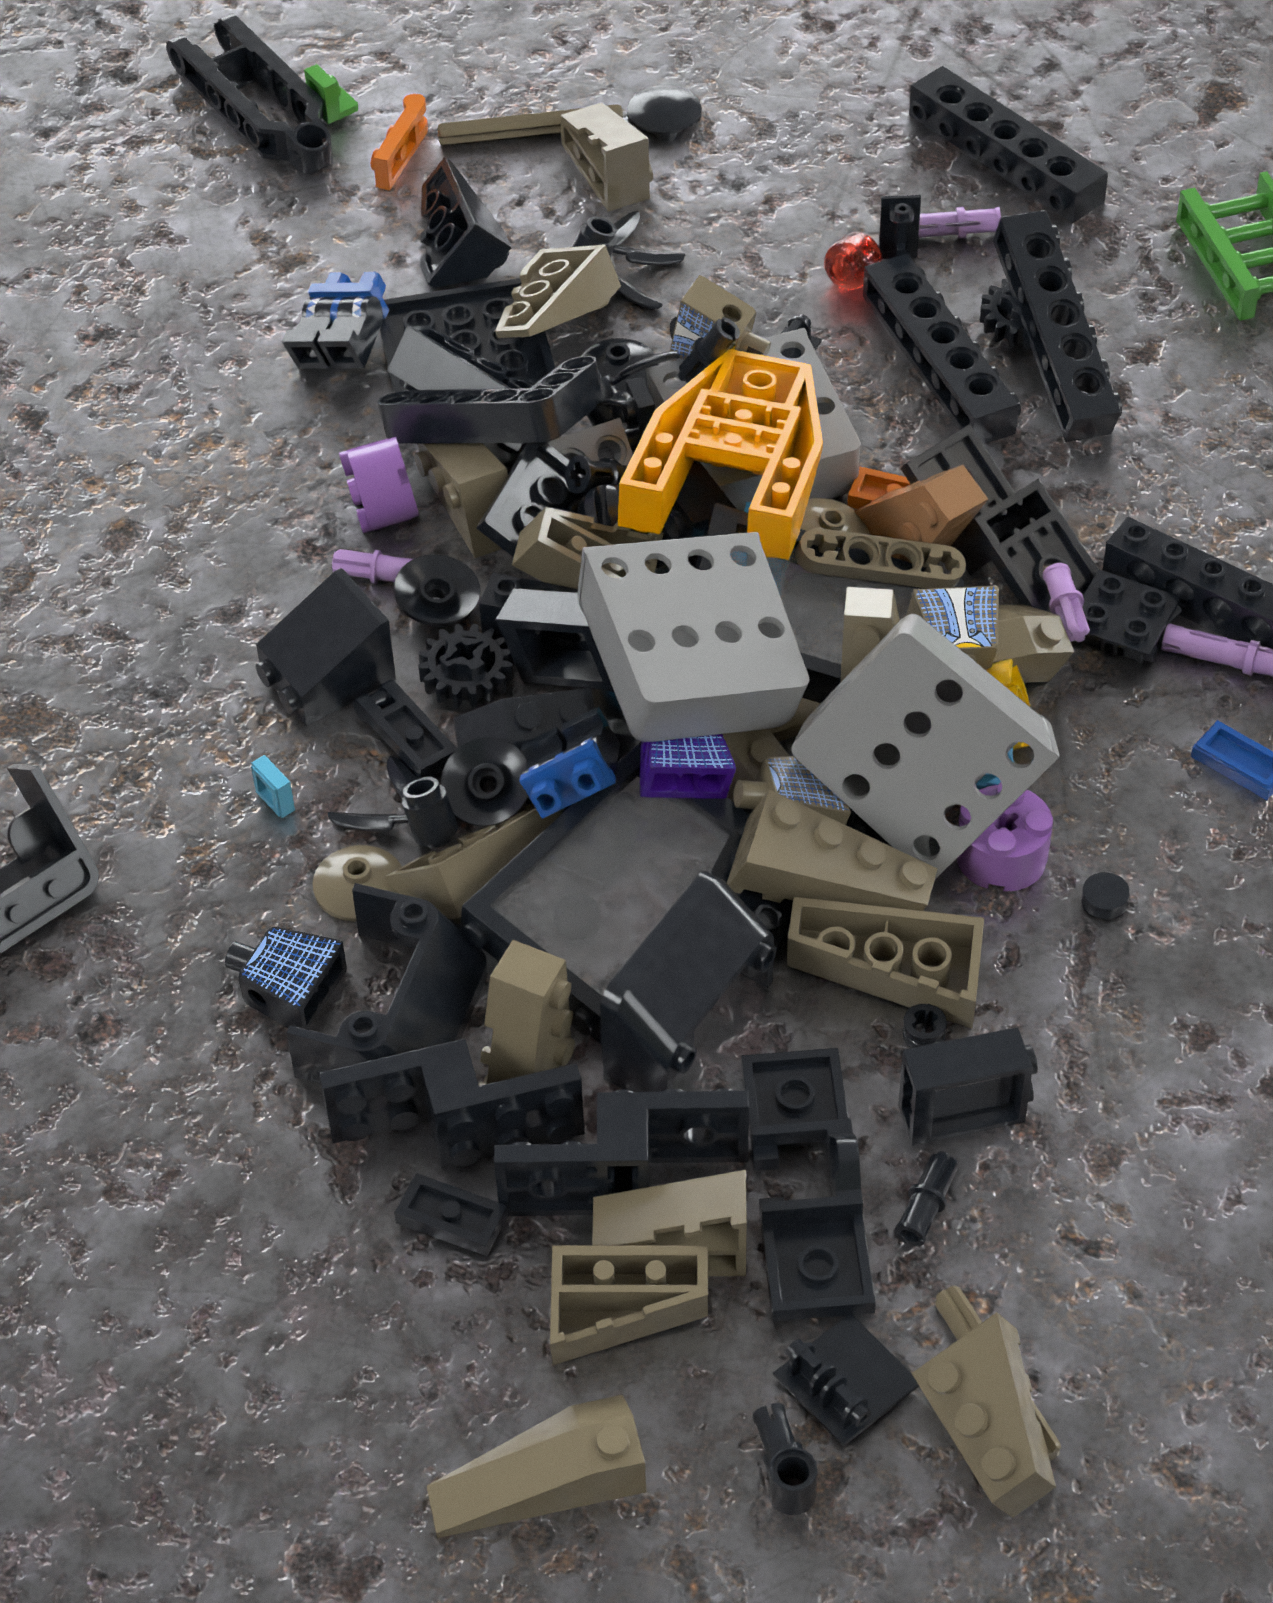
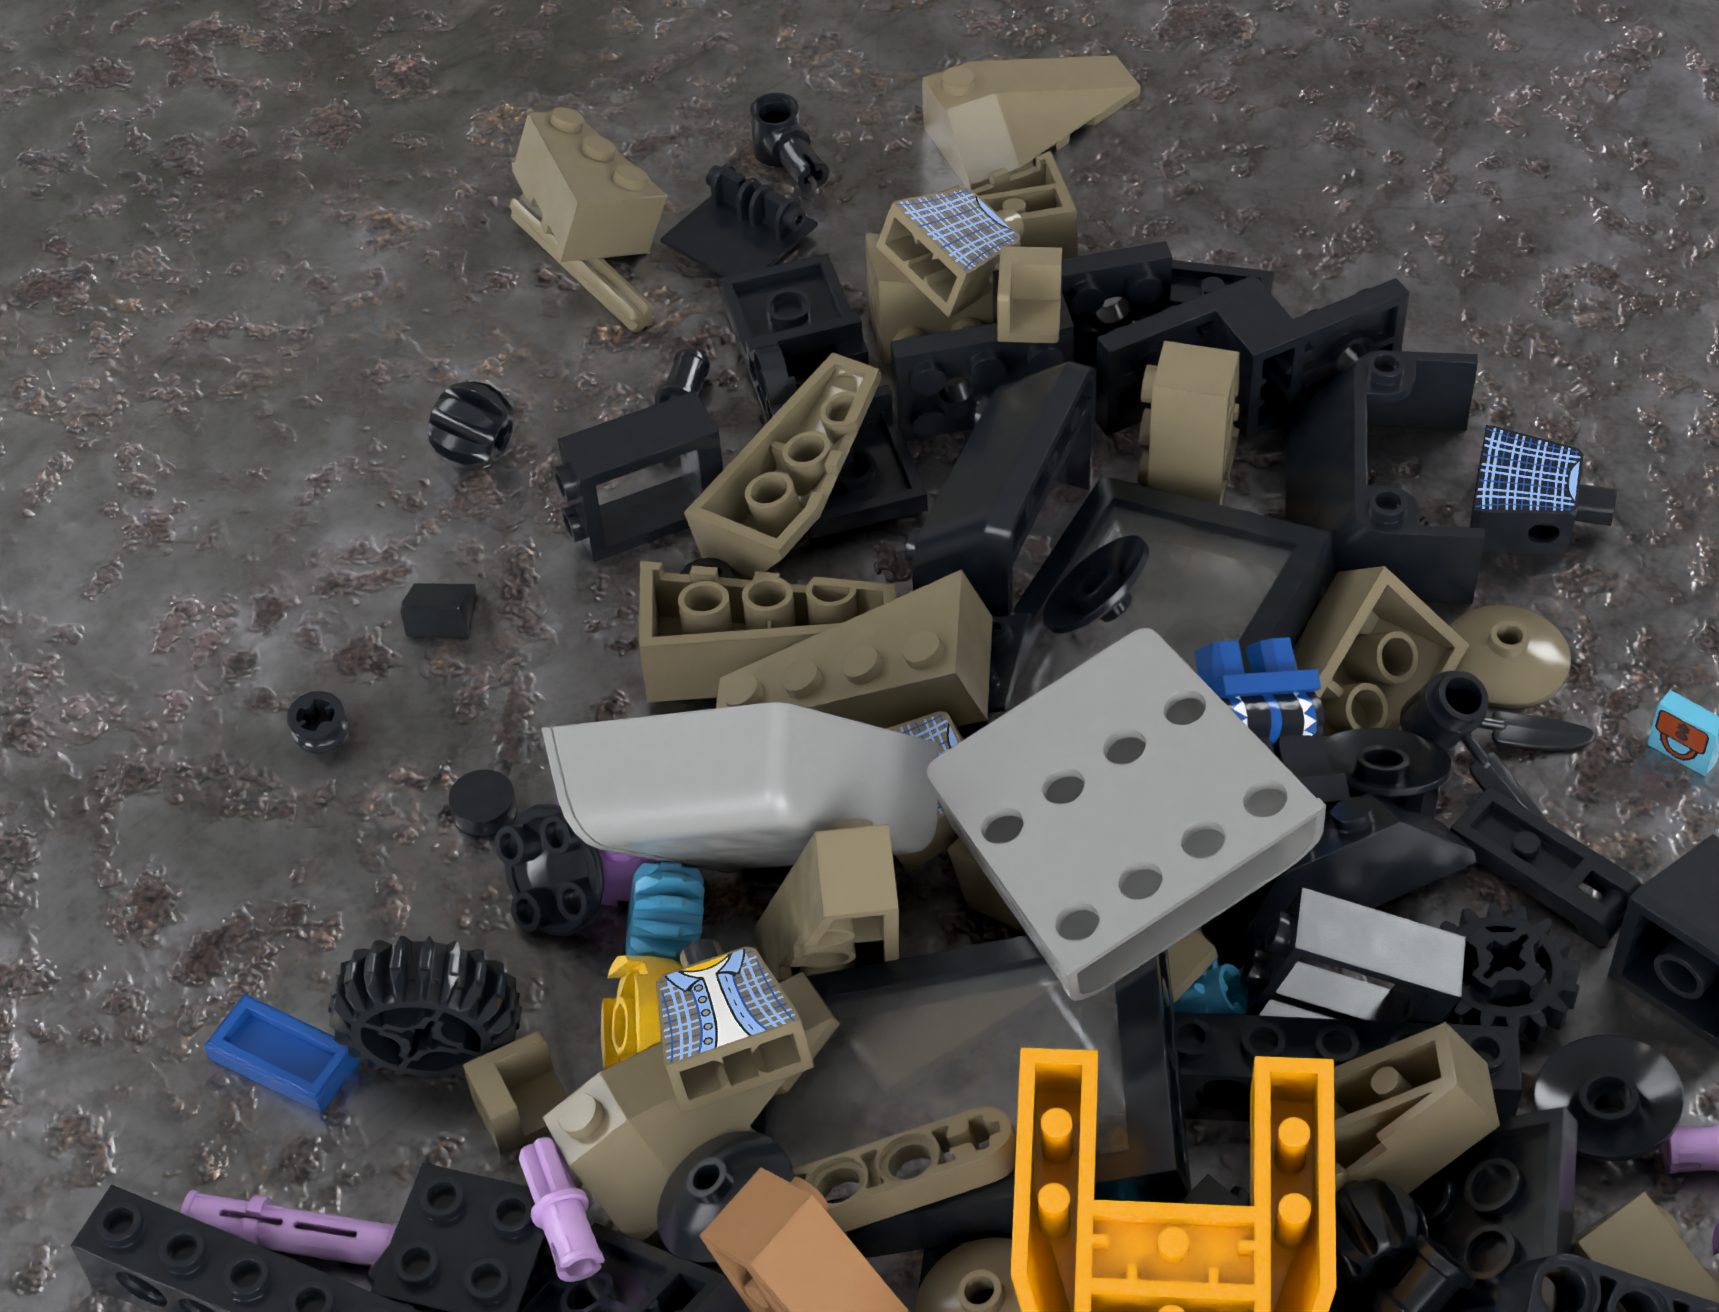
camera: 170 degrees right, 0 degrees up
none -> black bush [287,691,349,753]
none -> black gear [328,936,522,1078]
none -> black slope [400,583,476,637]
none -> black piece [428,381,514,470]
none -> dark tan panel [463,1031,568,1155]
none -> black dish [495,804,604,936]
none -> black dish [657,1131,794,1267]
none -> dark tan wedge [684,352,882,580]
none -> dark tan torso [876,188,1024,318]
none -> dark tan panel [997,246,1062,343]
none -> black dish [1043,535,1149,634]

